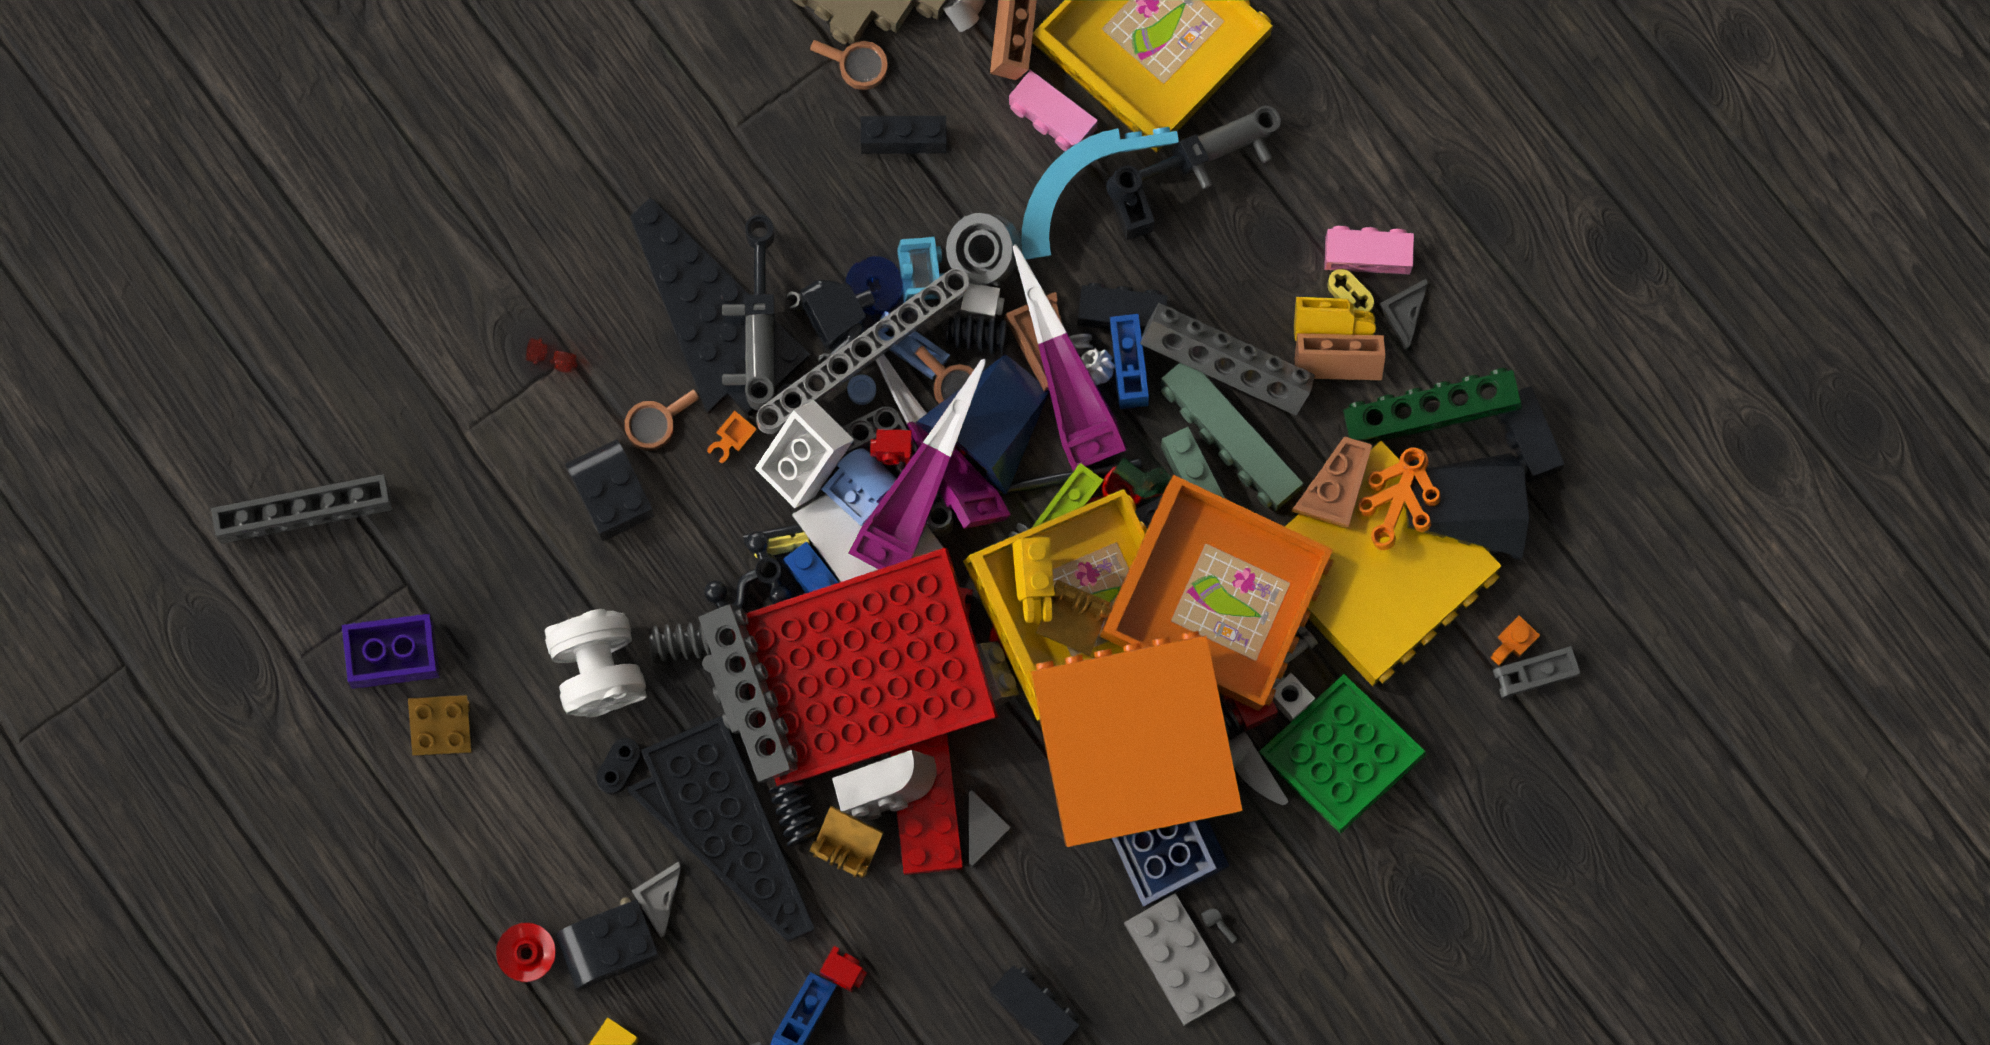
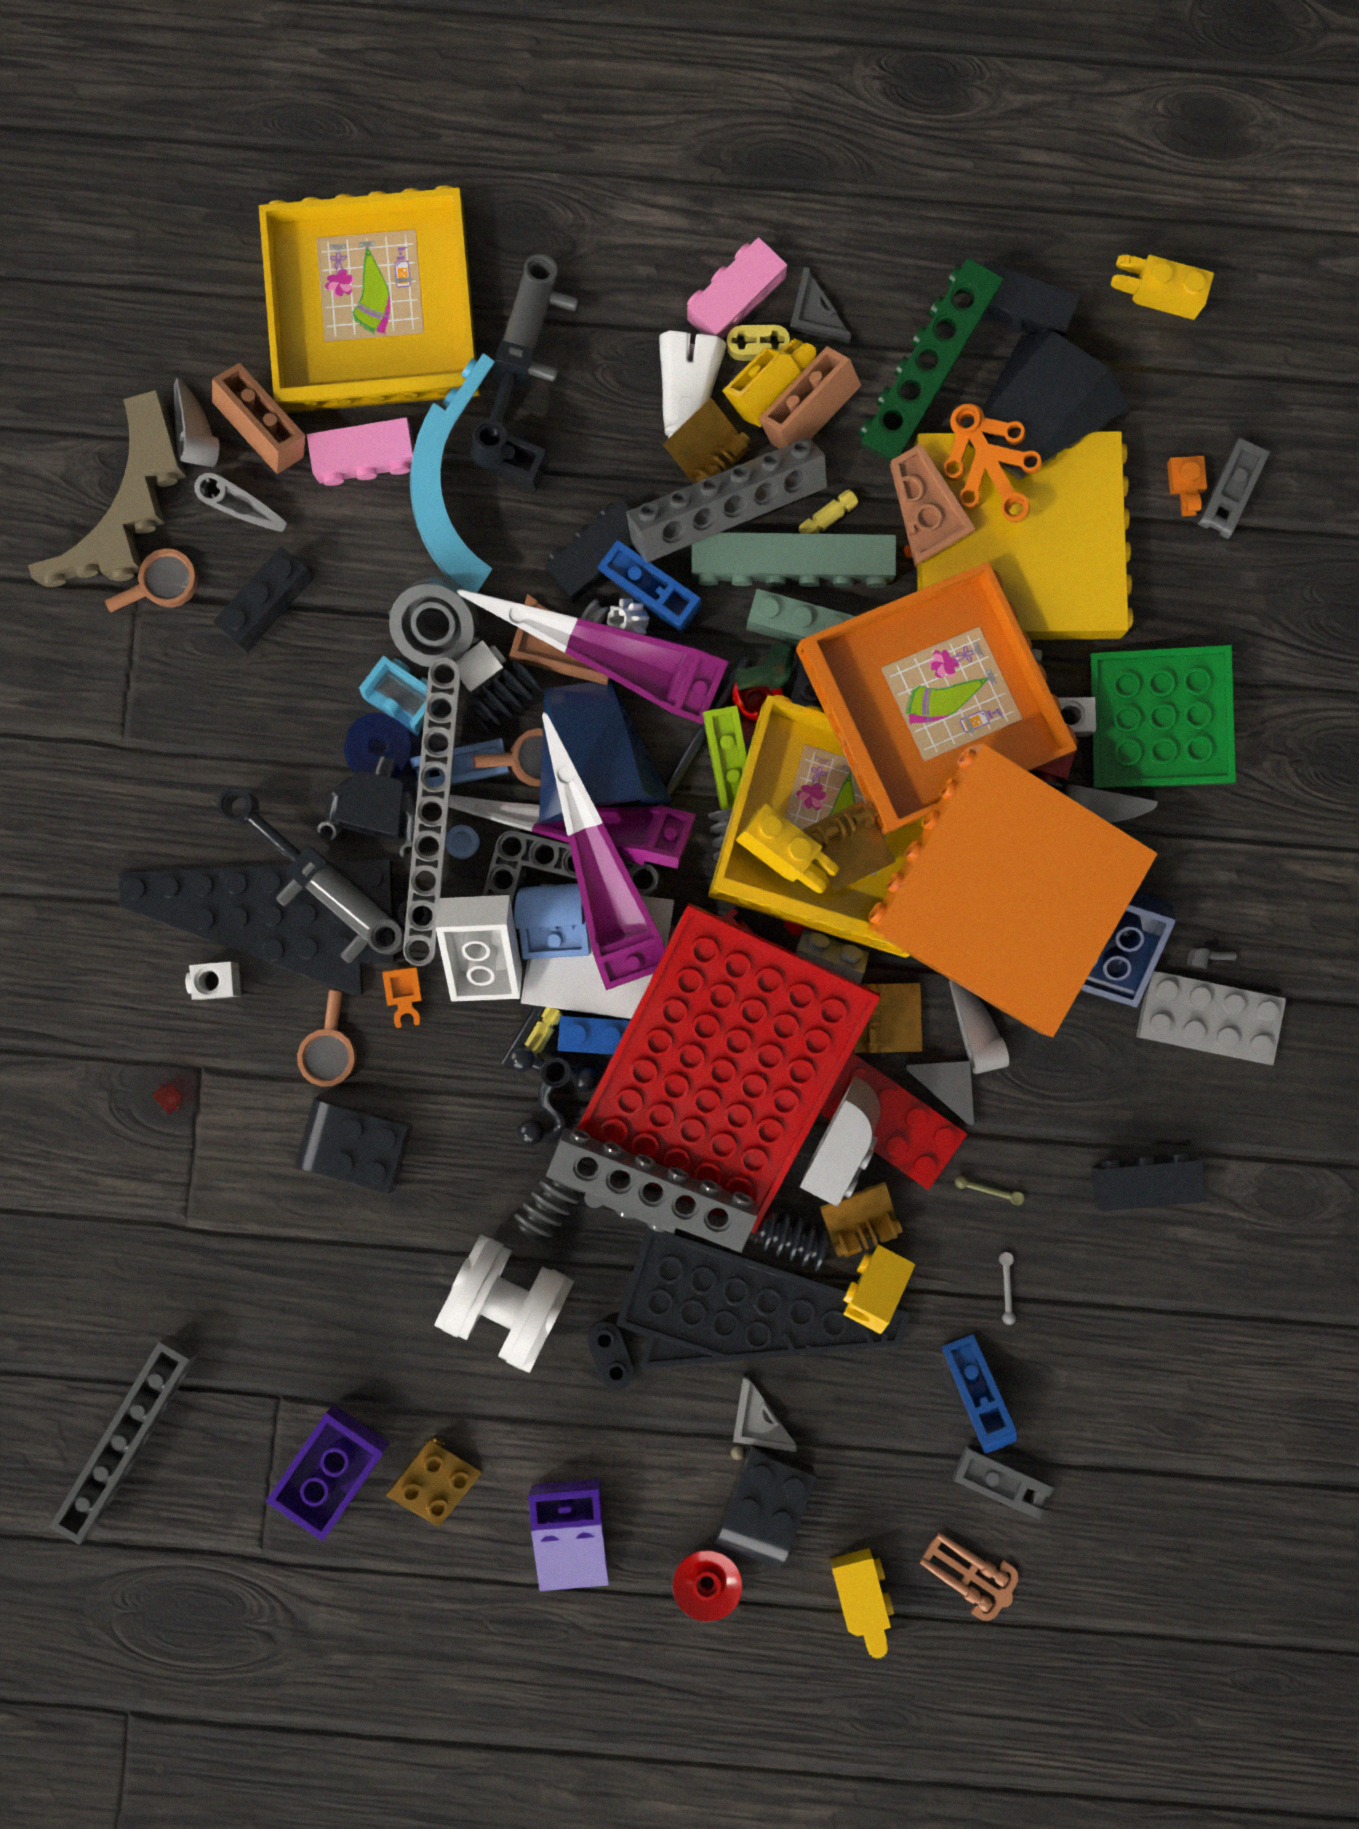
camera: 45 degrees left, 10 degrees up
clear red plate [550,351,578,373] -> none
red brick [820,946,868,992] -> none
red brick [870,429,913,465] -> none
none -> white brick [185,962,241,1000]
none -> light grey piece [194,473,287,532]
none -> slope [528,1479,609,1591]
none -> white piece [659,330,726,438]
none -> pearl gold hinge [662,397,751,484]
none -> light yellow axle [798,489,859,534]
none -> yellow brick [843,1245,915,1334]
none -> pearl gold hinge [854,983,922,1053]
none -> light grey piece [949,980,1009,1074]
none -> olive hinge [955,1175,1024,1205]
none -> light grey hinge [999,1252,1016,1325]
none -> yellow hinge [1111,254,1214,320]

